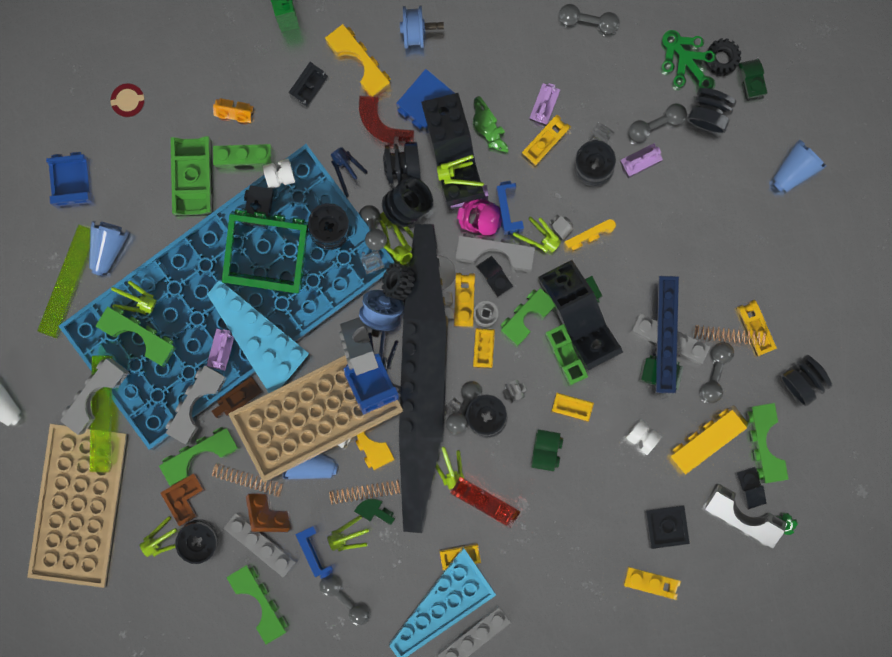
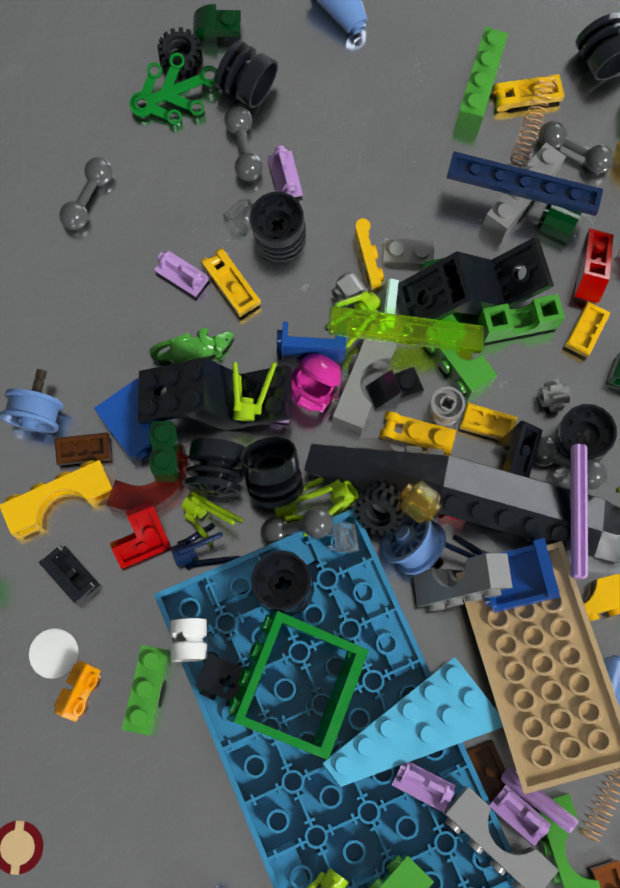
camera: 85 degrees left, 10 degrees down
bright green piece [171,136,212,215] -> none
none -> white sticker [29,629,79,679]
none -> reddish brown plate [55,432,111,466]
none -> red plate [110,501,171,569]
none -> dark green brick [149,421,179,482]
none -> lime plant [181,491,243,546]
none -> clear neon green tile [328,306,484,353]
none -> light aqua tile [377,278,399,331]
none -> light grey plate [382,238,435,268]
none -> clear yellow head [400,482,442,523]
none -> bright green arch [455,27,508,132]
none -> lavender hinge [489,785,551,847]
none -> black slope [497,421,543,477]
none -> lavender axle [501,767,578,833]
none -> lavender axle [571,444,588,579]
none -> red slope [574,228,614,303]

